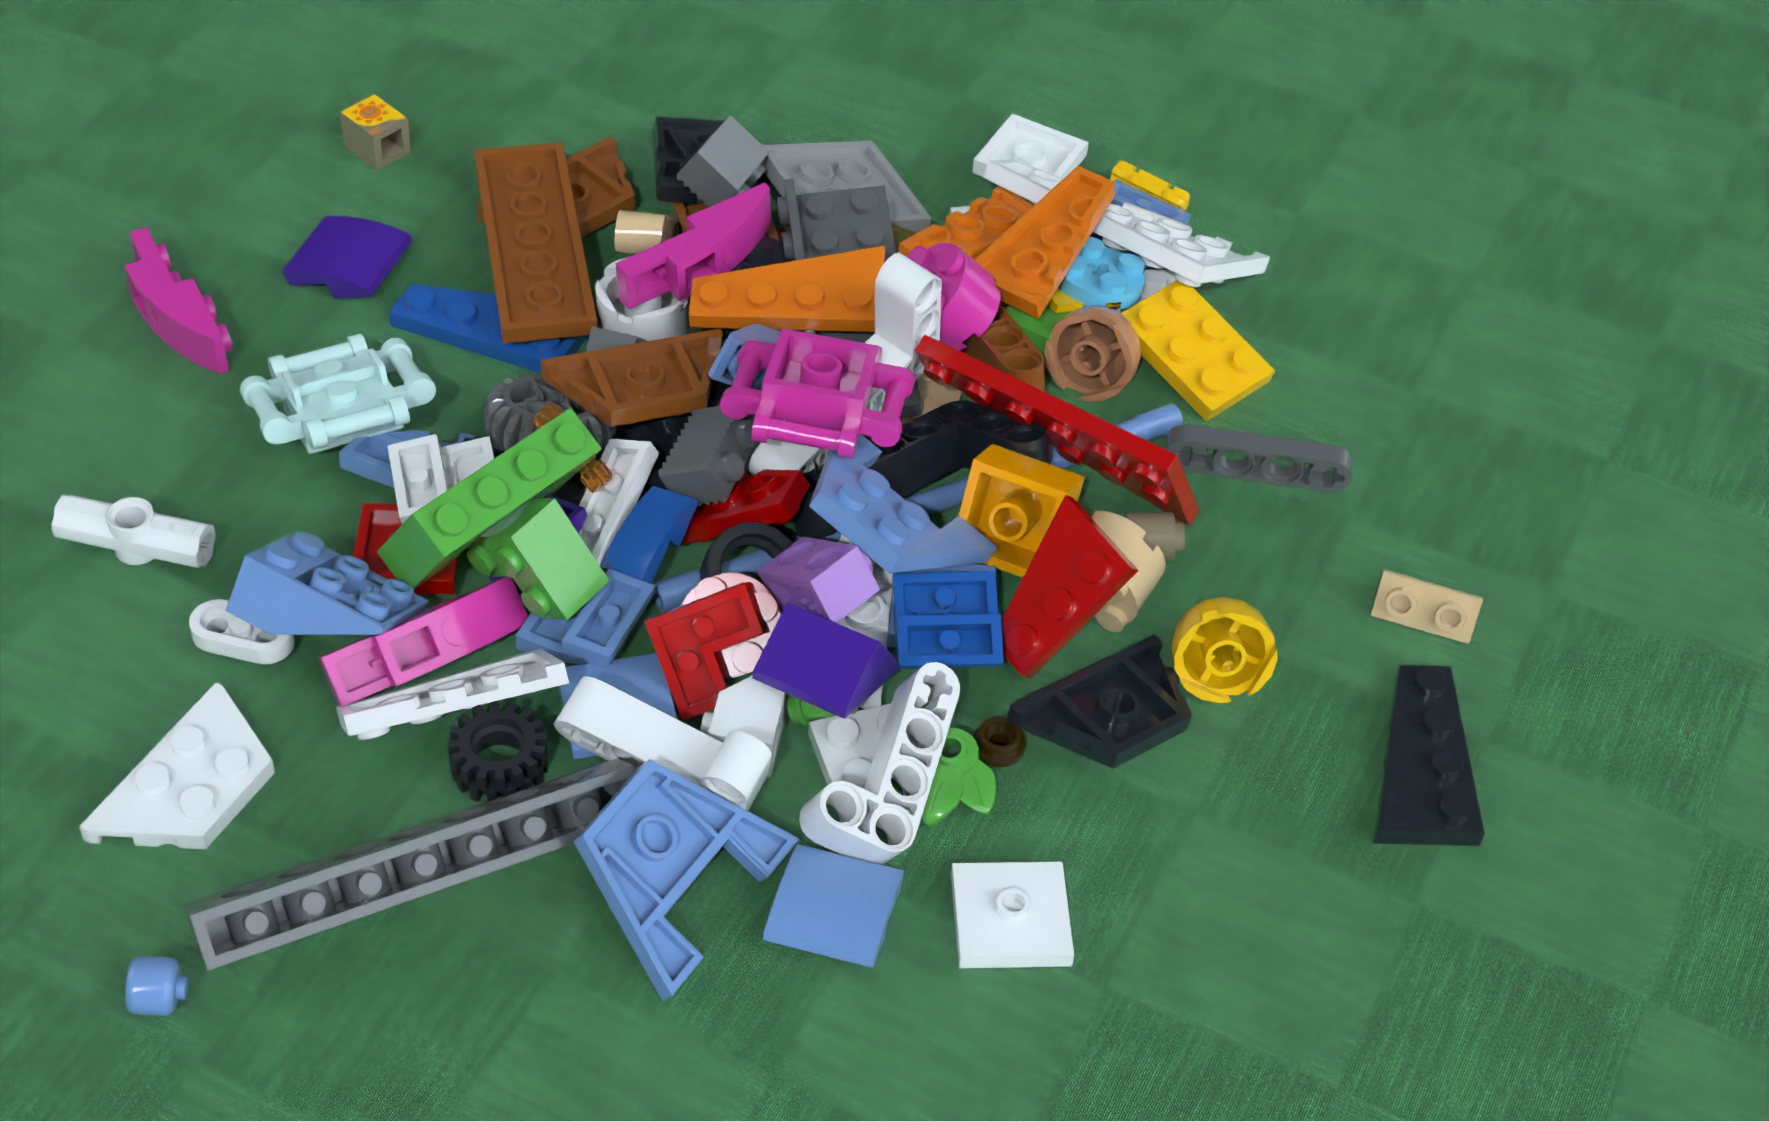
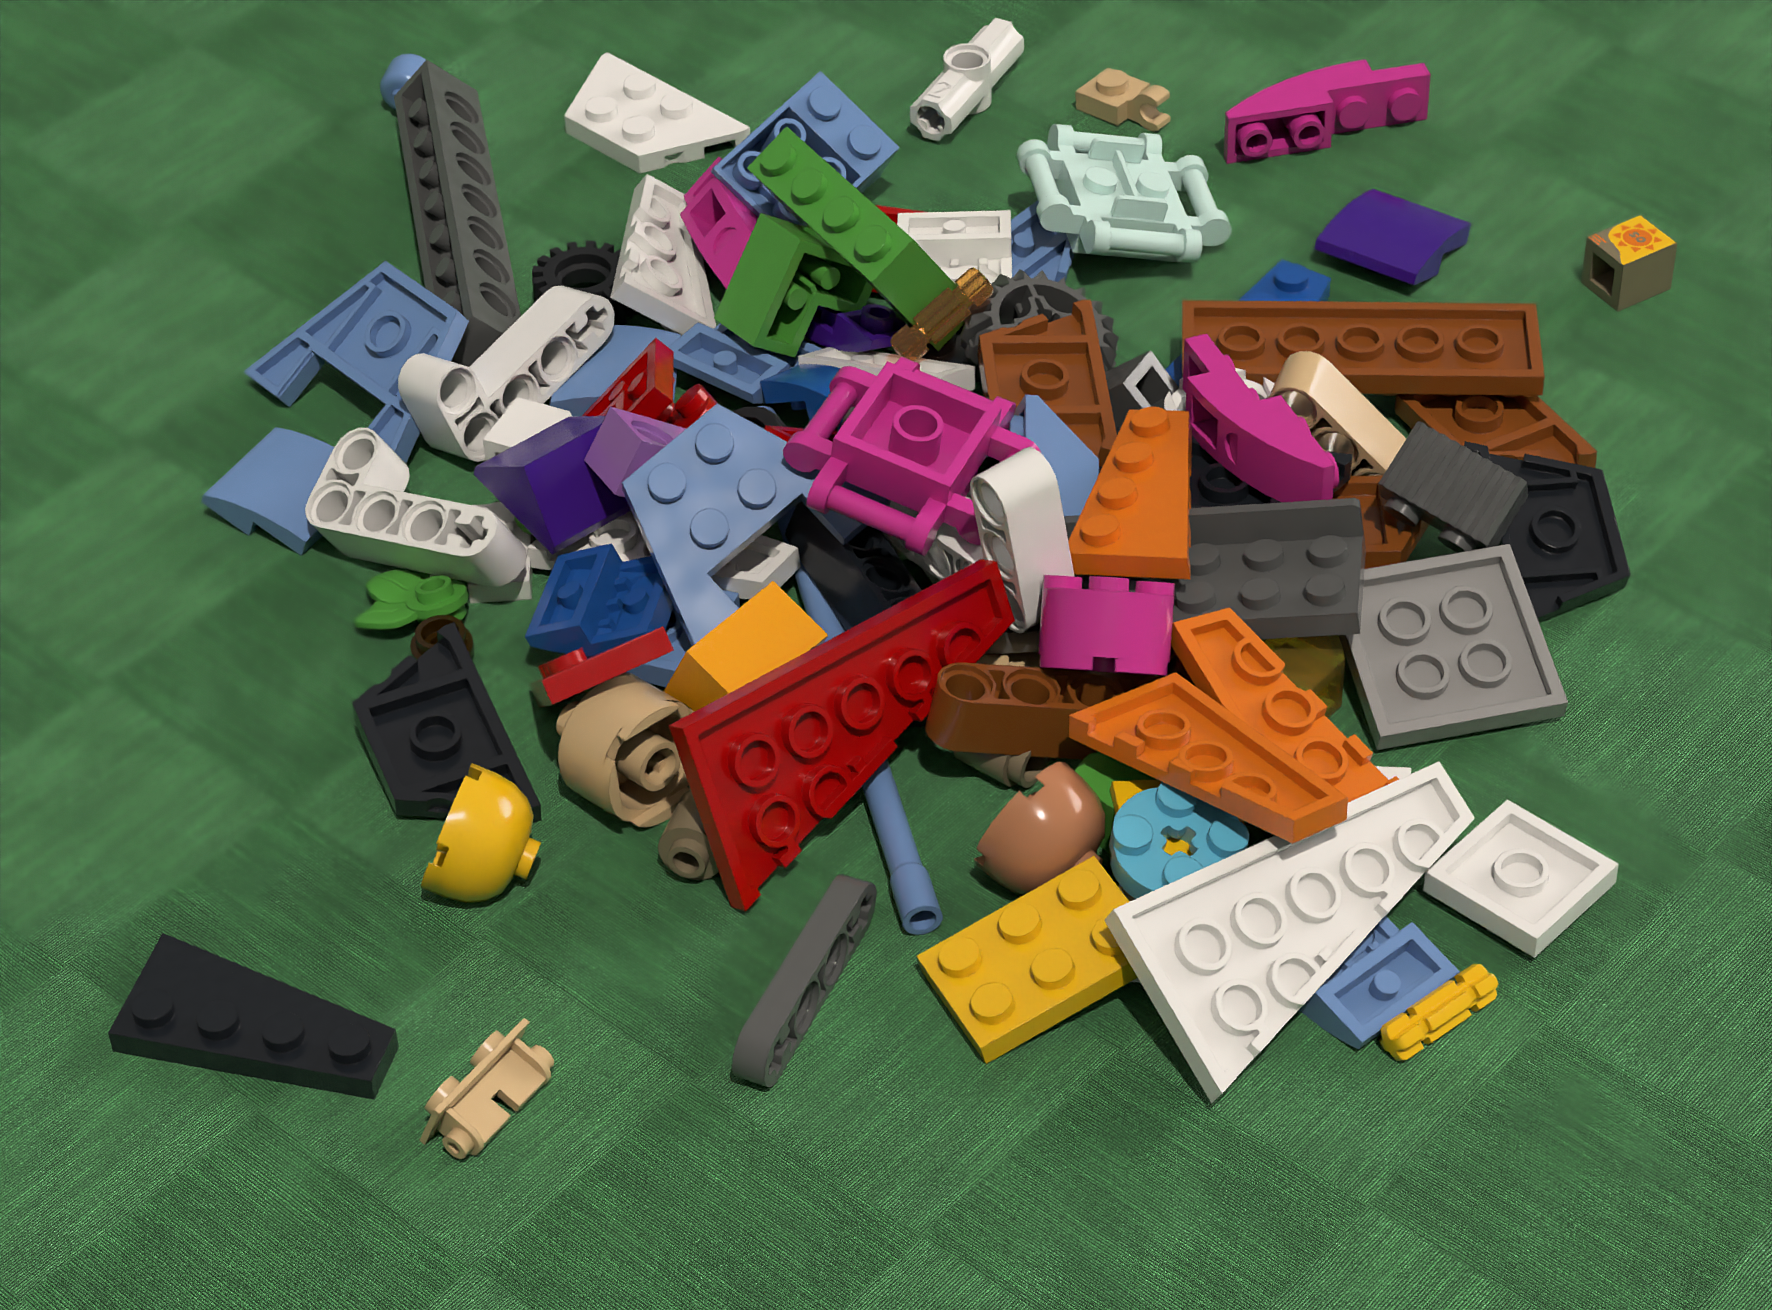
camera: 110 degrees right, 5 degrees down
white plate [951,862,1074,968] -> none
none -> tan plate [1075,68,1171,131]

